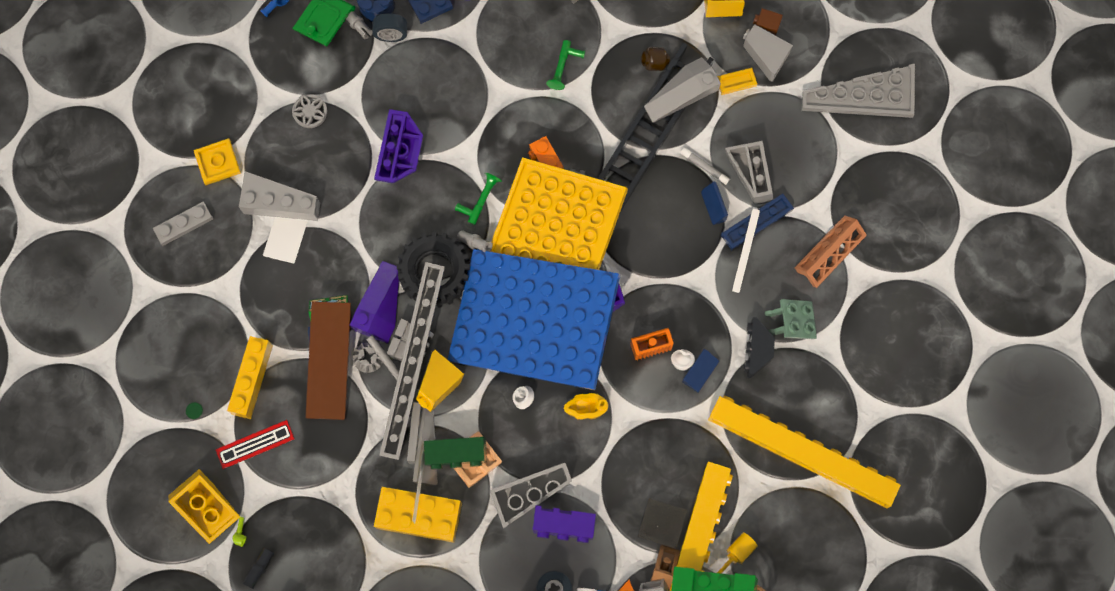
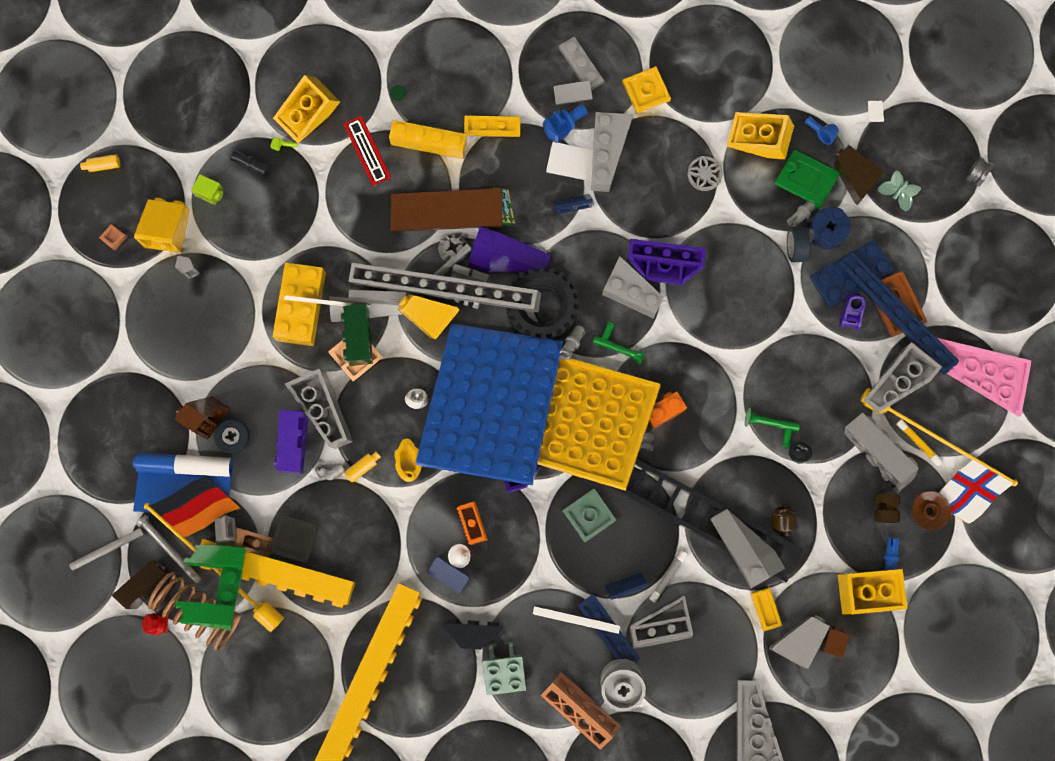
camera: 85 degrees right, 5 degrees up
none -> light grey arm [315,463,345,480]
none -> yellow cylinder [344,451,381,483]
none -> yellow plate [464,116,520,137]
none -> blue piece [542,104,588,143]
none -> dark blue slope [553,194,593,215]
none -> light grey tile [554,80,593,105]
none -> sand green tile [562,489,616,543]
none -> light grey wheel [600,659,646,711]
none -> light grey wedge [602,257,663,319]
none -> yellow slope [727,112,794,159]
none -> black hat [788,442,813,464]

